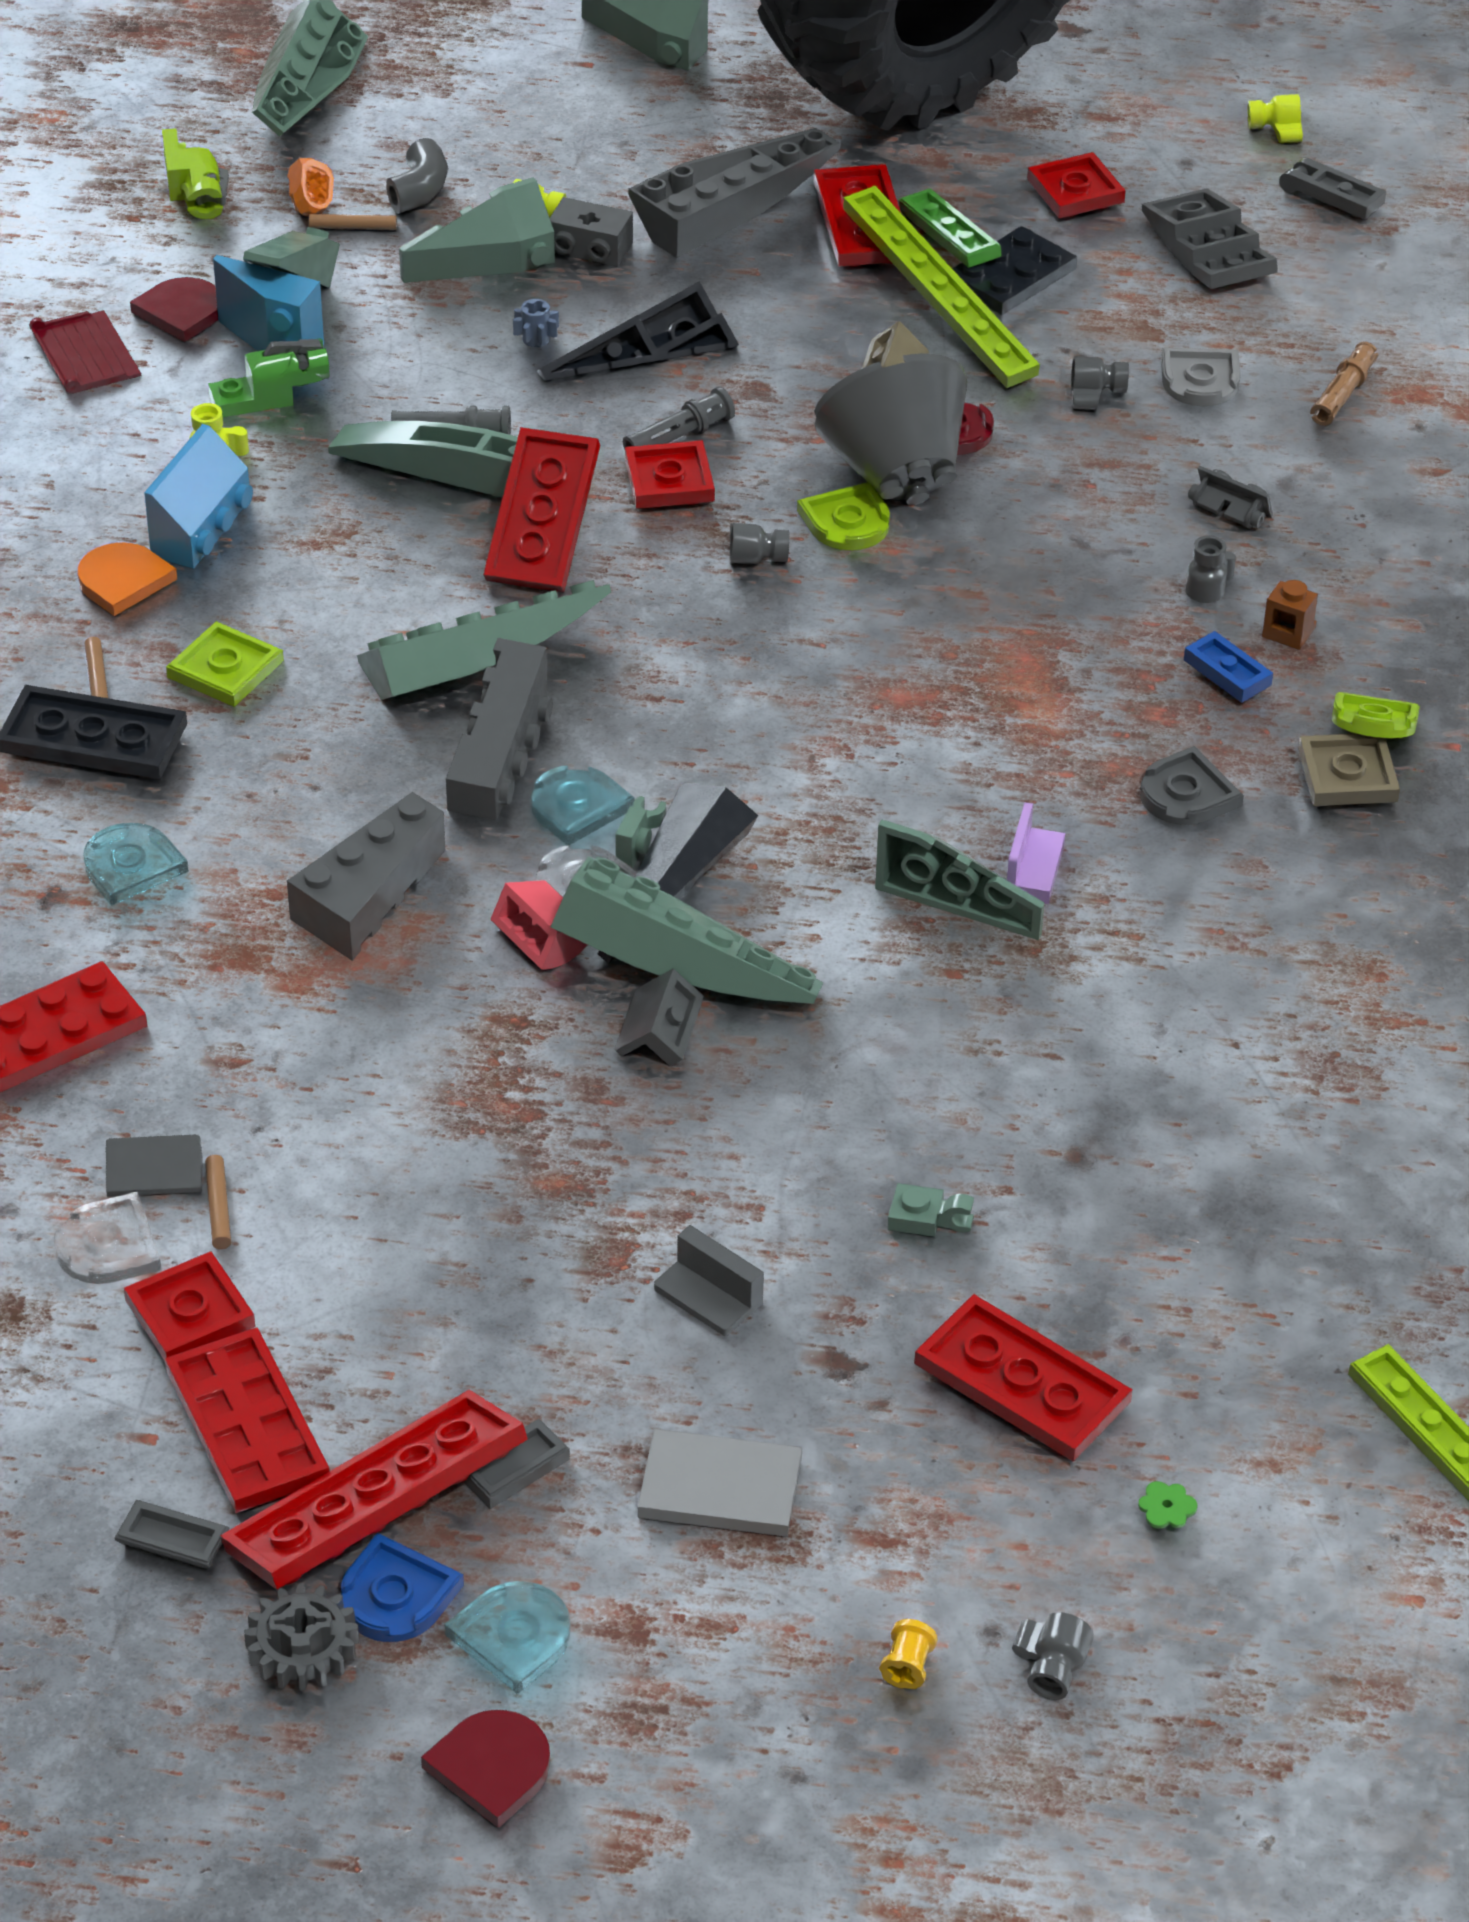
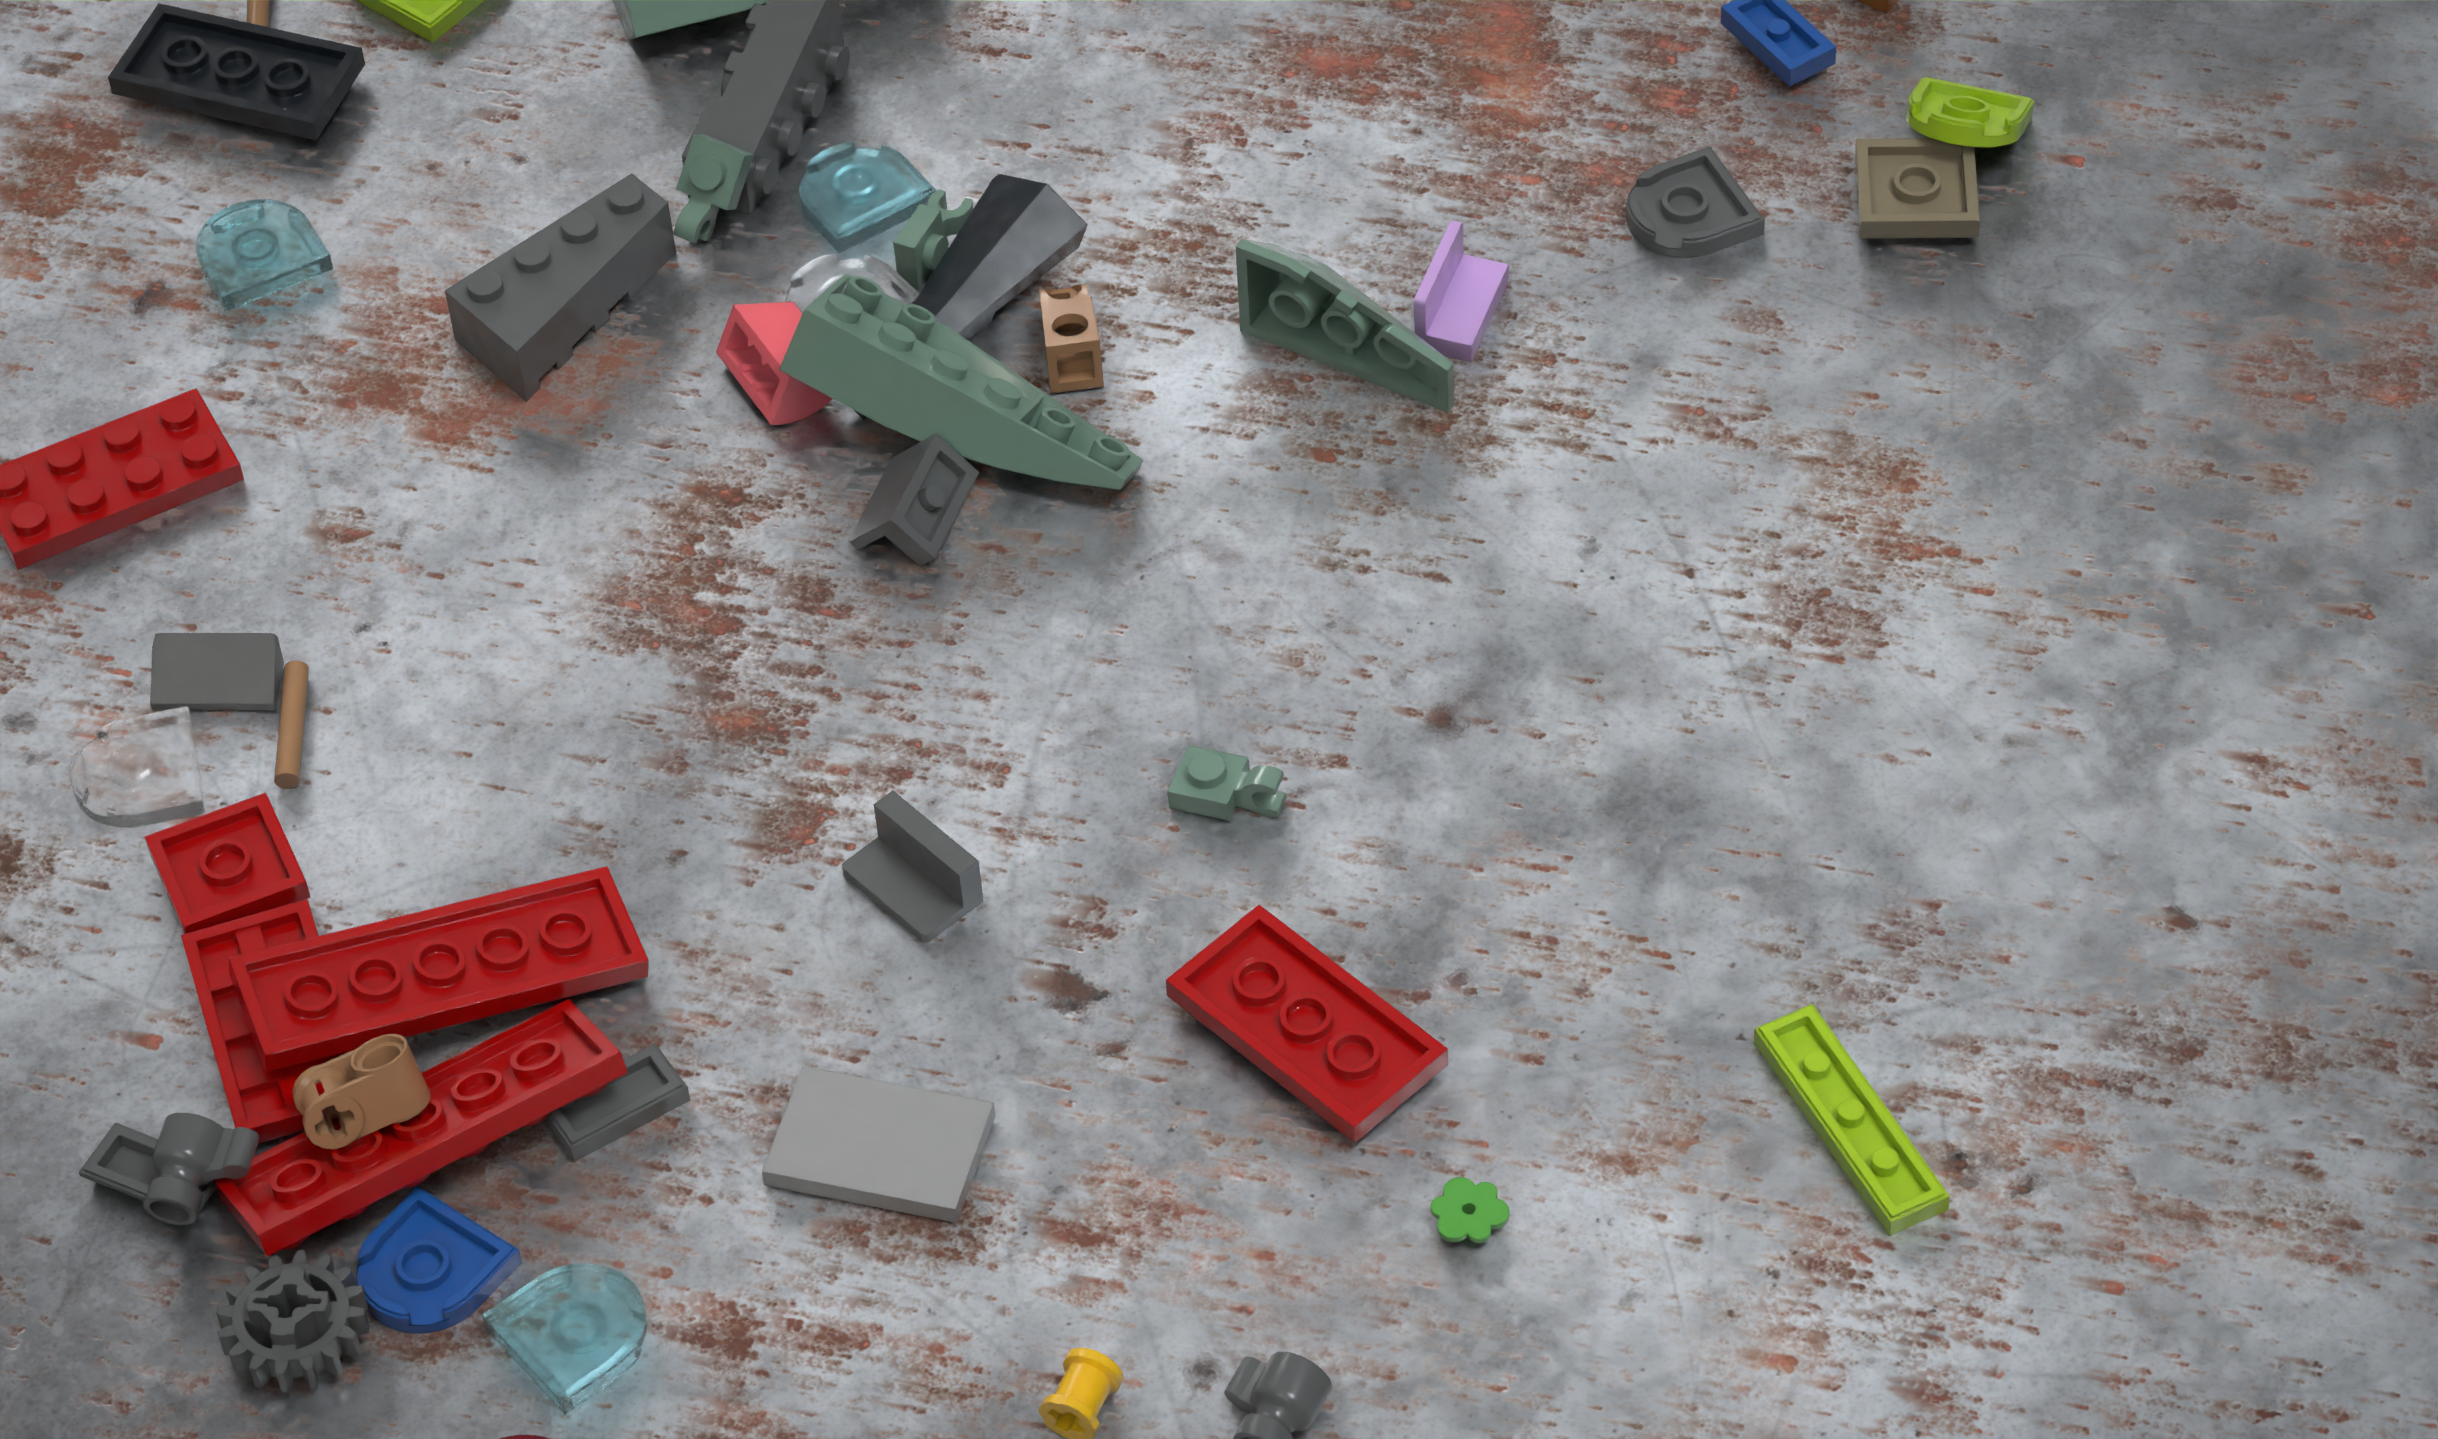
camera: 10 degrees right, 5 degrees up
none -> dark grey piece [143,1113,260,1225]
none -> red plate [228,866,649,1072]
none -> medium nougat piece [292,1034,431,1149]
none -> sand green plate [674,134,754,243]
none -> medium nougat leg [1039,284,1104,394]

